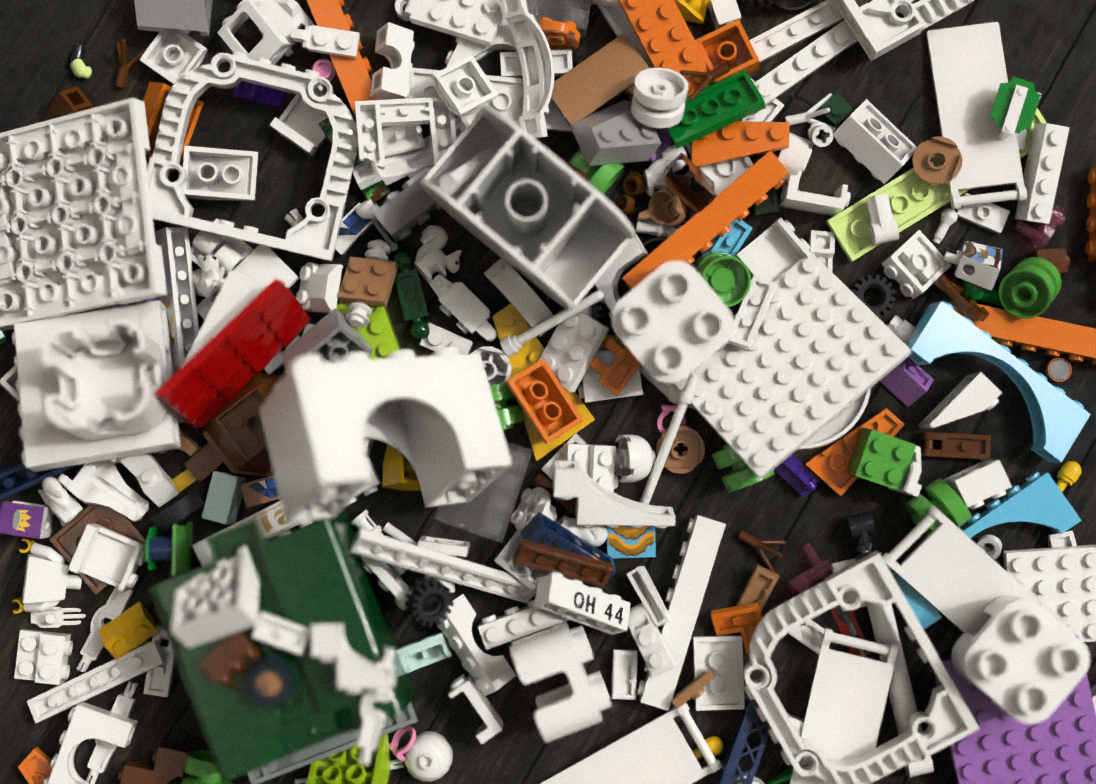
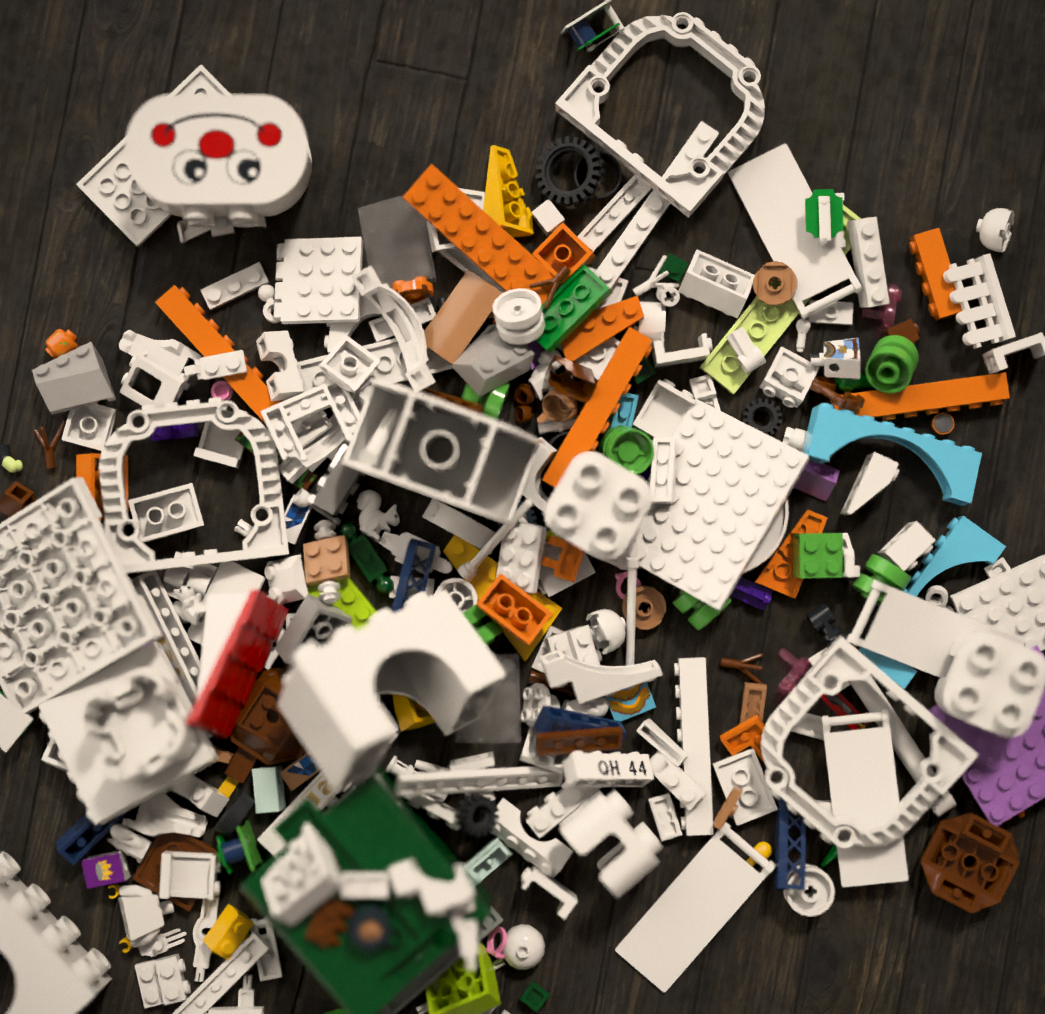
camera: 20 degrees left, 0 degrees up
reddish brown plate [921,432,991,459] -> none
yellow cylinder [1056,461,1082,492] -> none
none -> dark blue fence [391,538,437,614]

